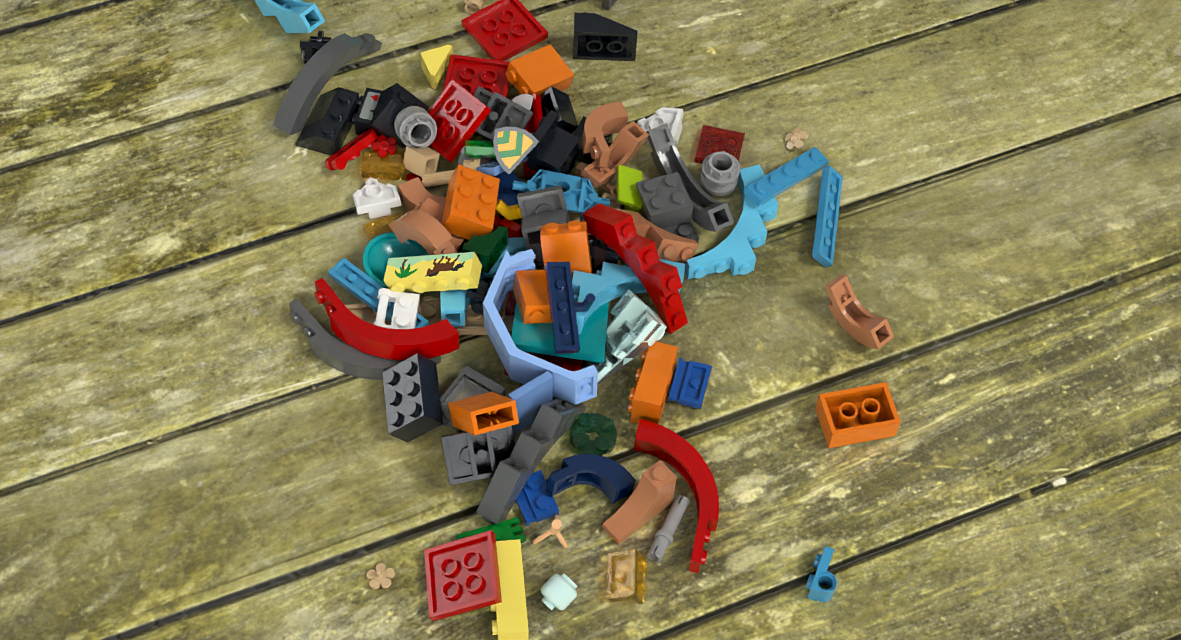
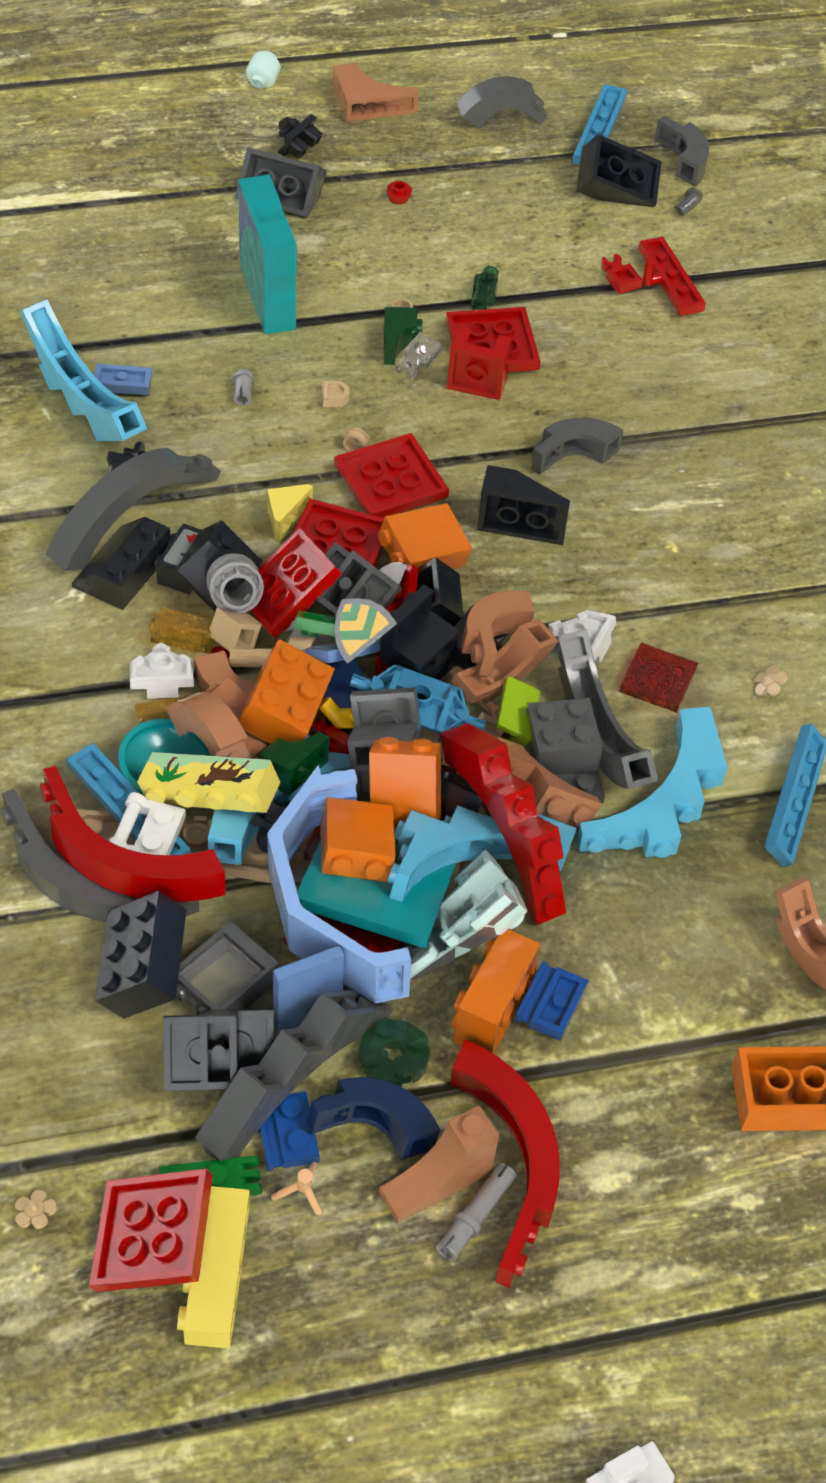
camera: 10 degrees right, 5 degrees down
red plate [325,128,378,170] -> none
red plant [372,135,397,158] -> none
orange brick [448,392,519,436] -> none
light aqua head [540,573,578,611] -> none
dark blue plate [545,262,595,354] -> none
clear yellow bracket [607,549,647,604] -> none
light grey piece [700,151,740,197] -> none
dark azure plate [743,147,830,207] -> none
dark azure plate [805,546,837,602] -> none

